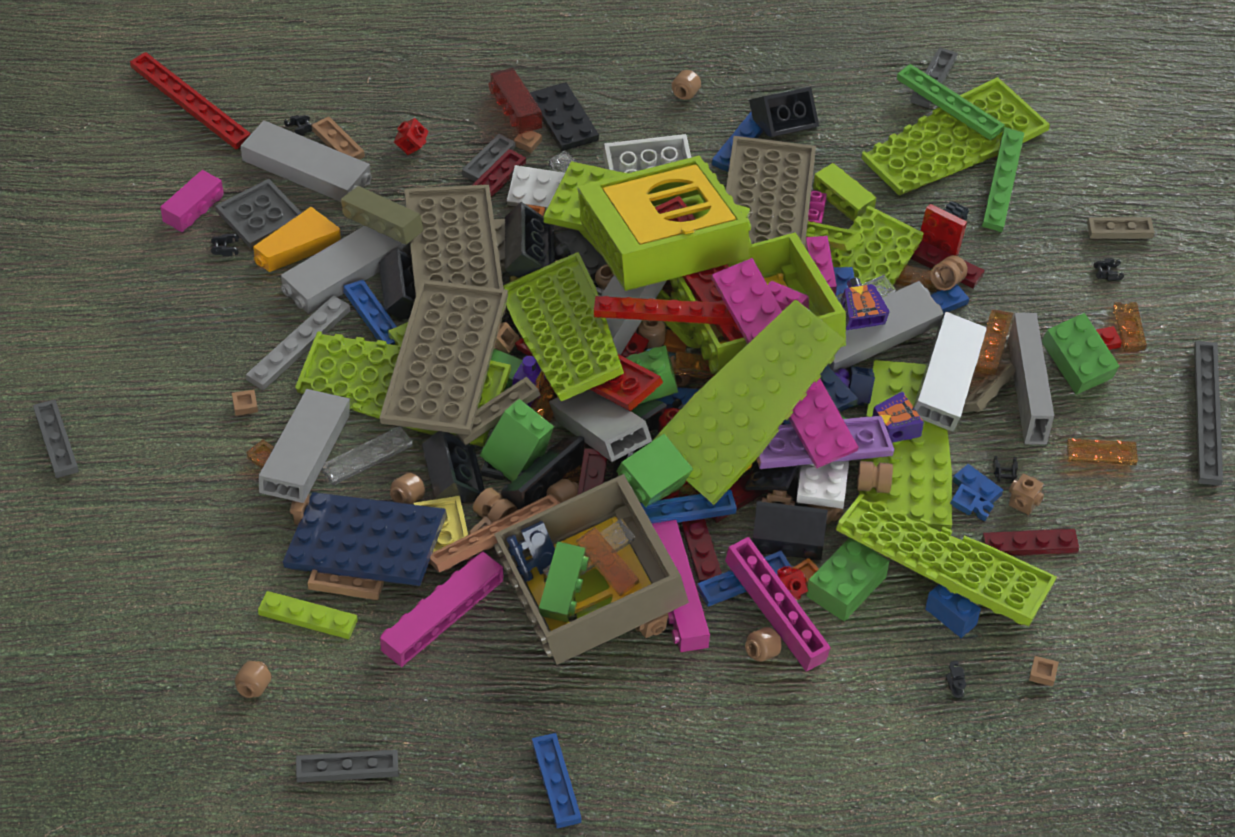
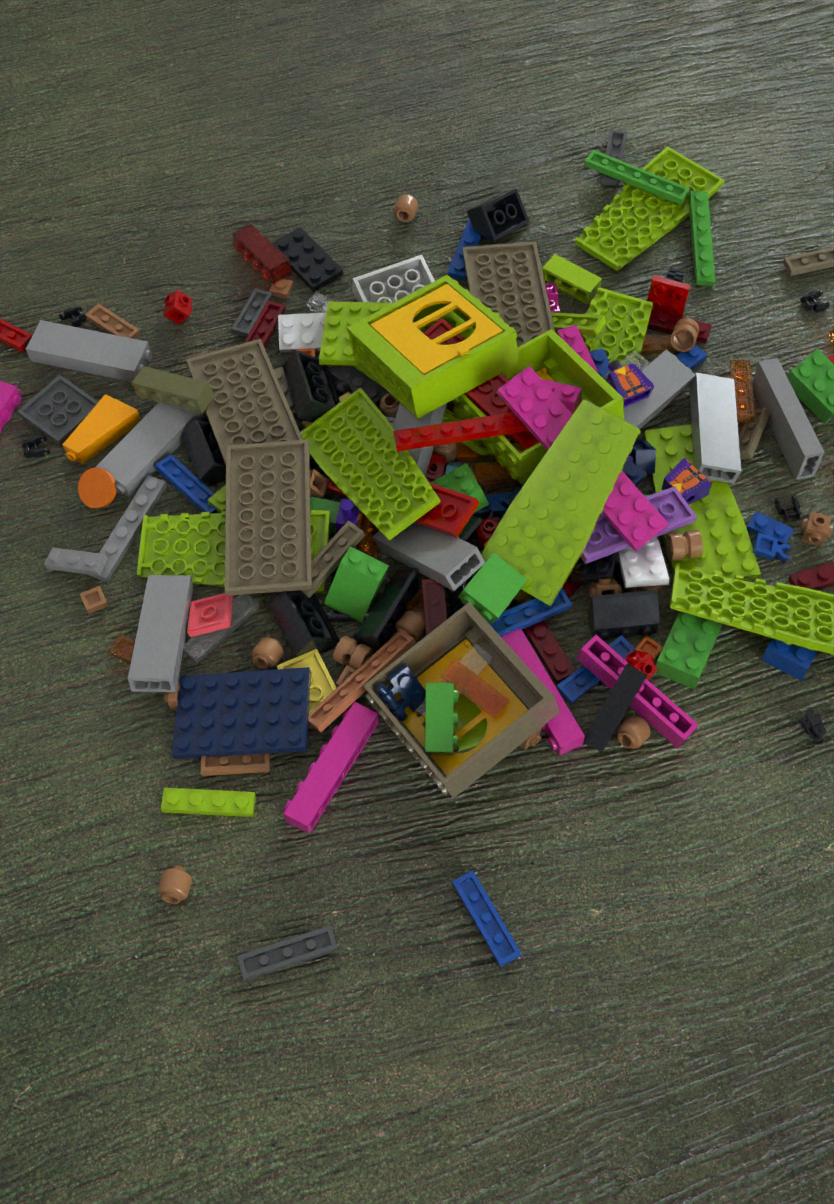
camera: 10 degrees left, 10 degrees up
none -> light grey plate [44,547,108,576]
none -> orange tile [78,468,116,508]
none -> coral tile [187,593,233,637]
none -> black tile [584,663,648,753]

